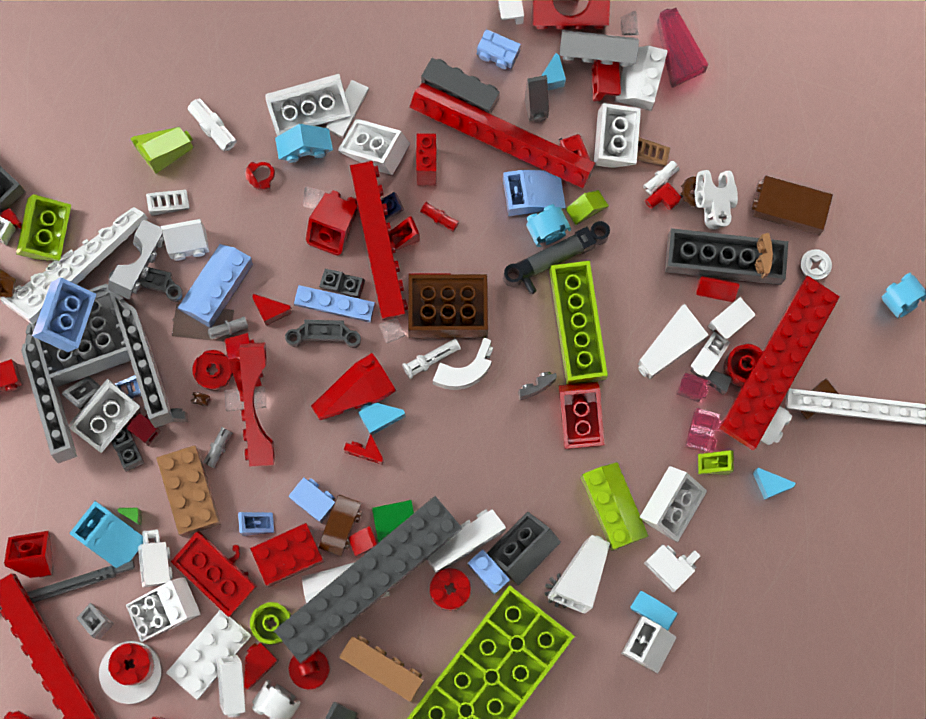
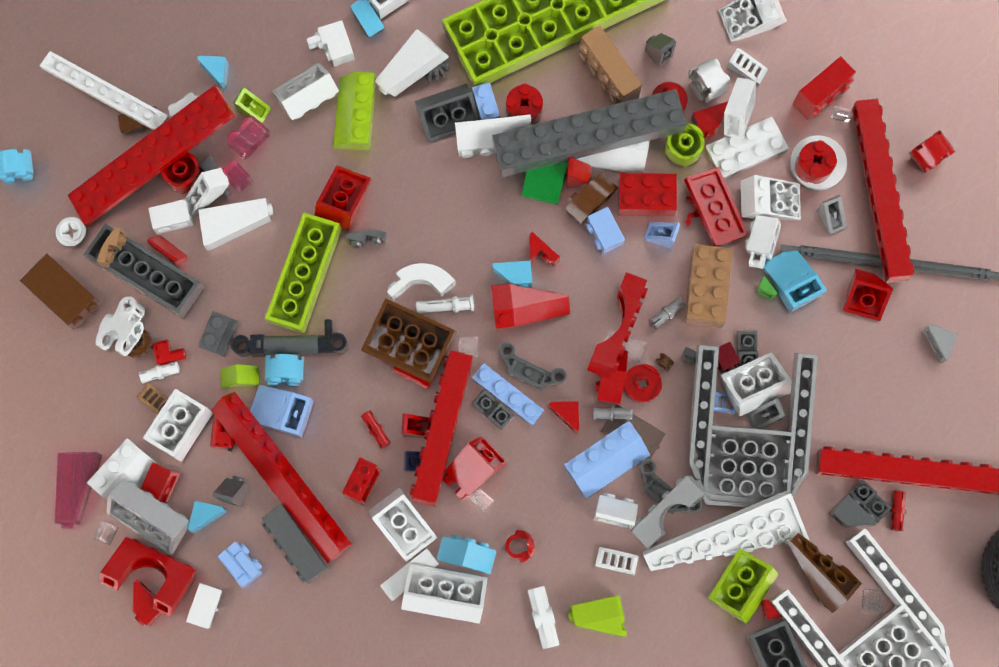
camera: 150 degrees left, 0 degrees up
light blue brick [32,277,96,352] -> none
none -> dark grey plate [198,311,239,357]

